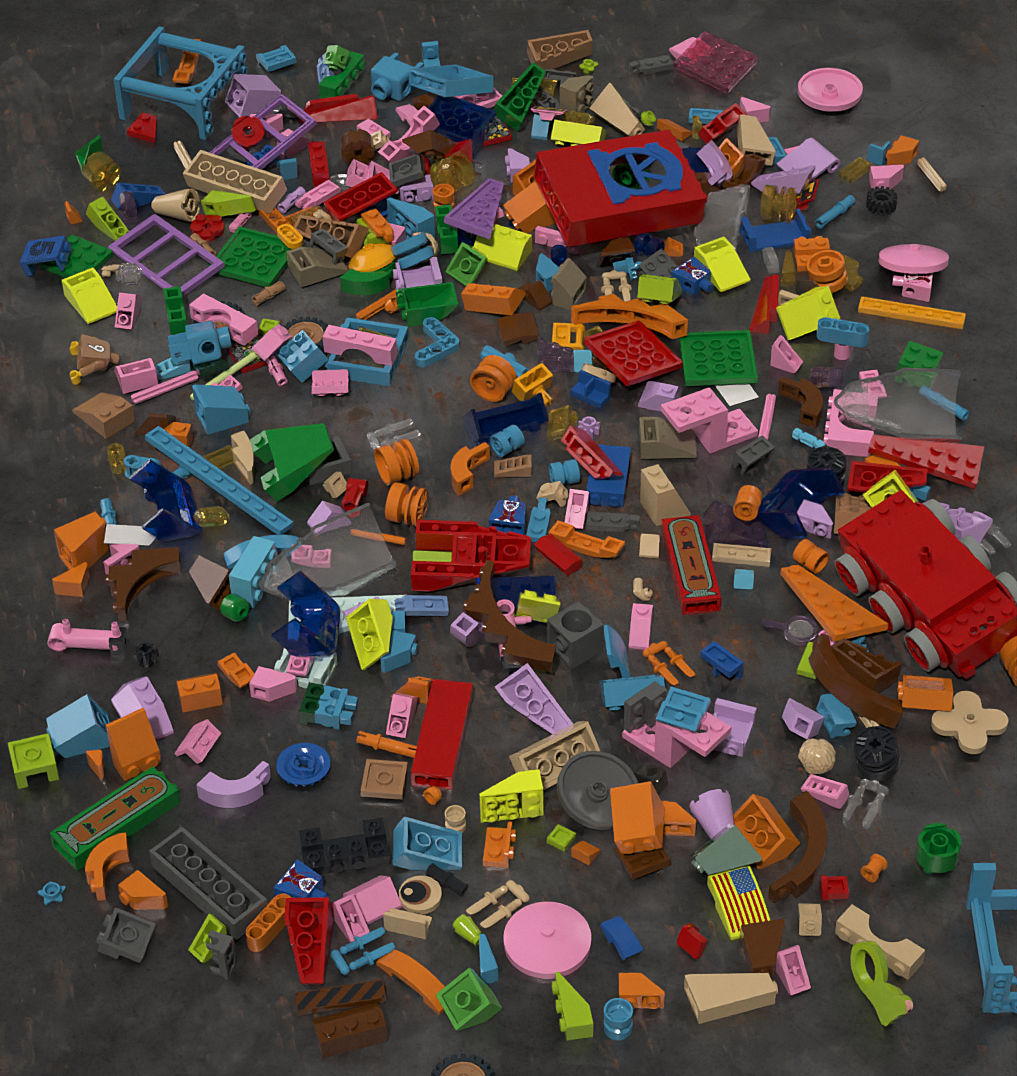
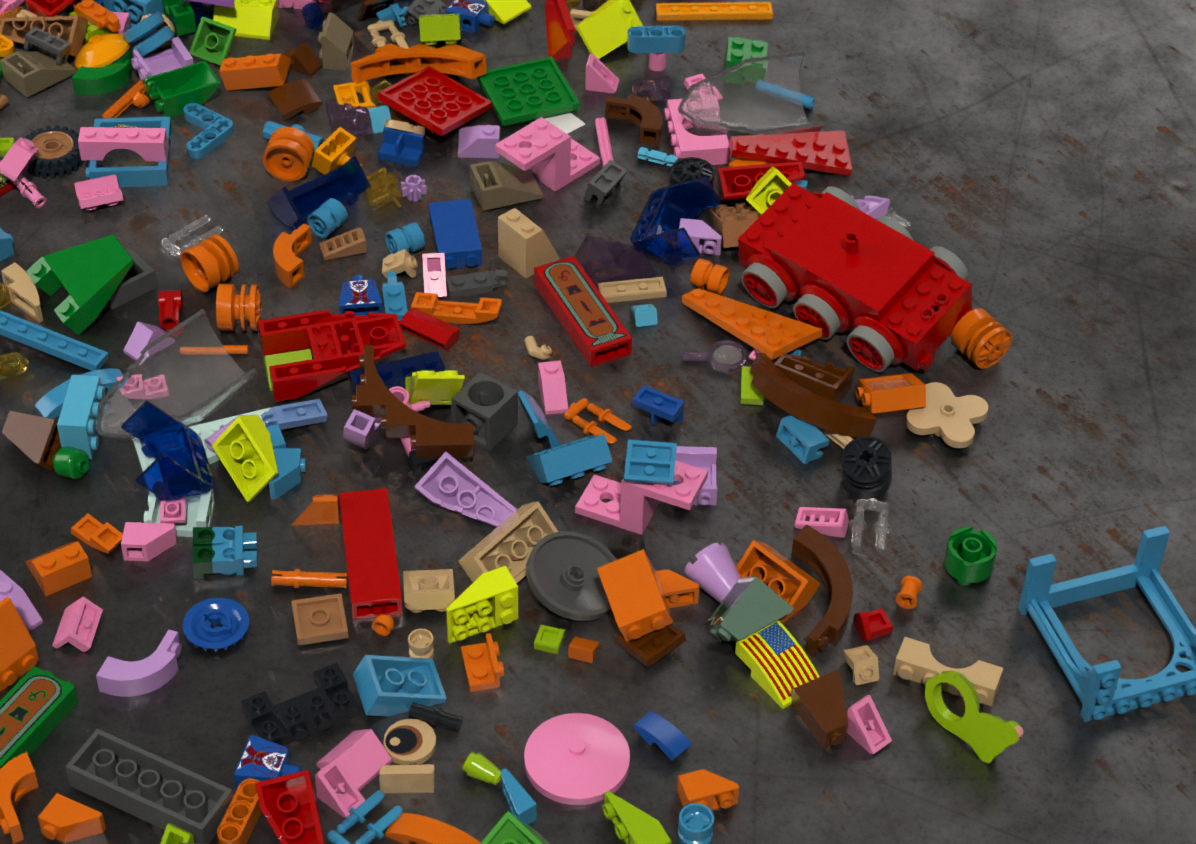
camera: 20 degrees left, 0 degrees up
dark azure slope [276,330,329,383] -> none
tan tile [323,472,347,498] -> none
bright pink slope [386,693,418,738] -> none
tan piece [466,880,530,928] -> none
dark azure slope [536,253,559,292] -> none
red wedge [561,426,623,480] -> none
dark grey plate [624,681,668,733] -> none
tan slope [639,534,660,558] -> none
red tile [677,923,708,960] -> none
tan slope [684,973,778,1024] -> none
orange wheel [733,485,763,521] -> none
lavender slope [782,698,824,740] -> none
tan hair [798,738,836,774] -> none
none -> tan slope [403,569,455,613]

